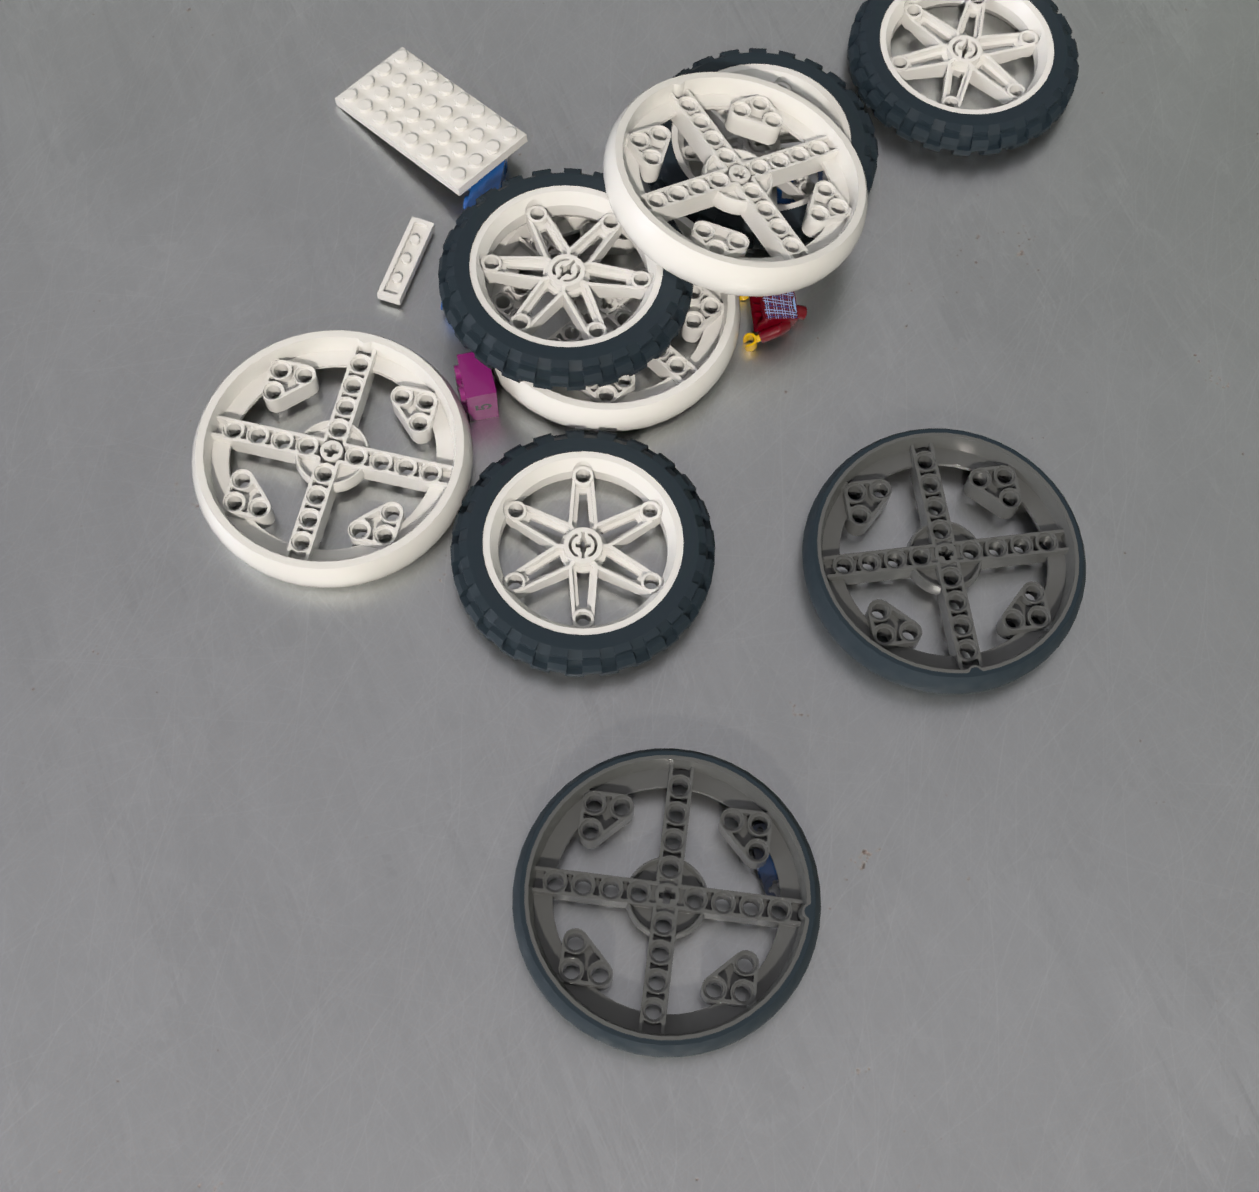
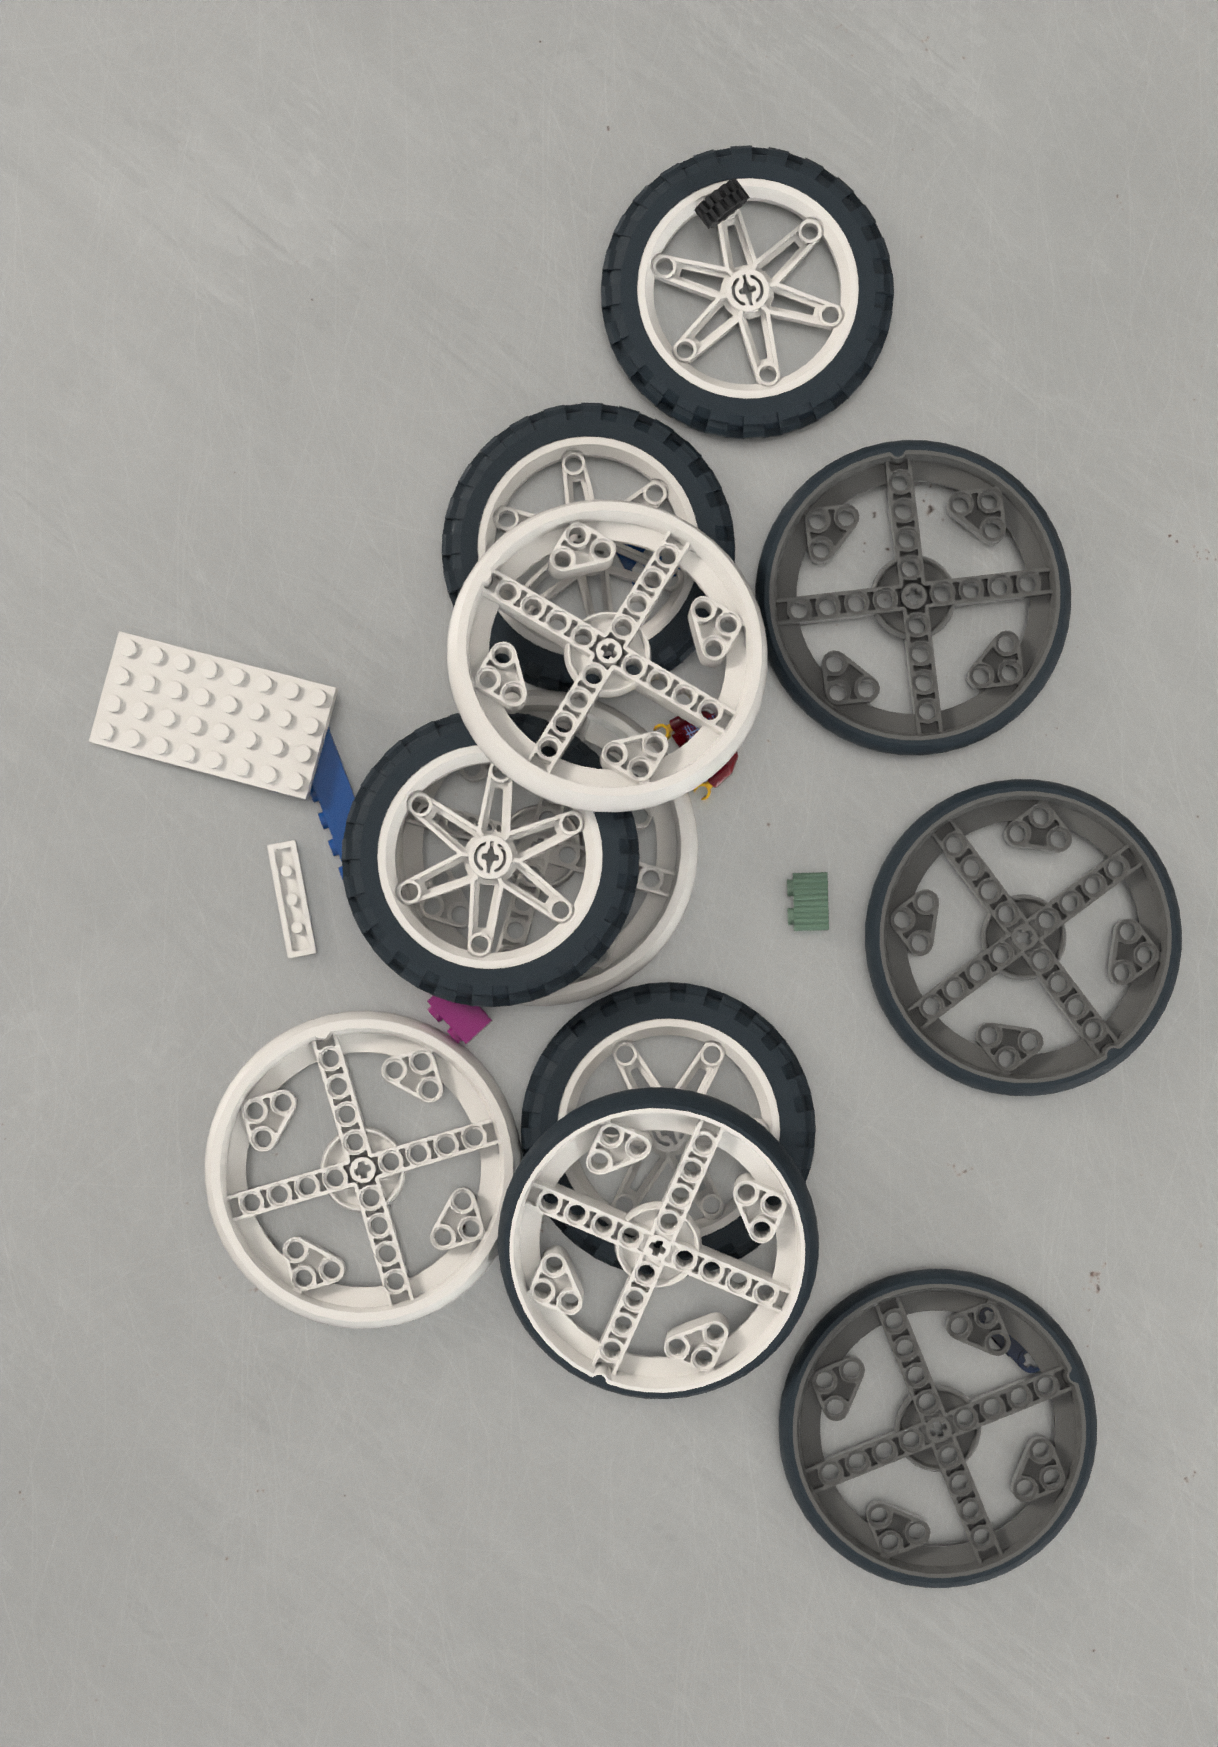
camera: 25 degrees left, 20 degrees up
none -> white wheel [498,1087,819,1399]
none -> dark grey wheel [755,440,1071,755]
none -> sand green brick [787,872,829,931]

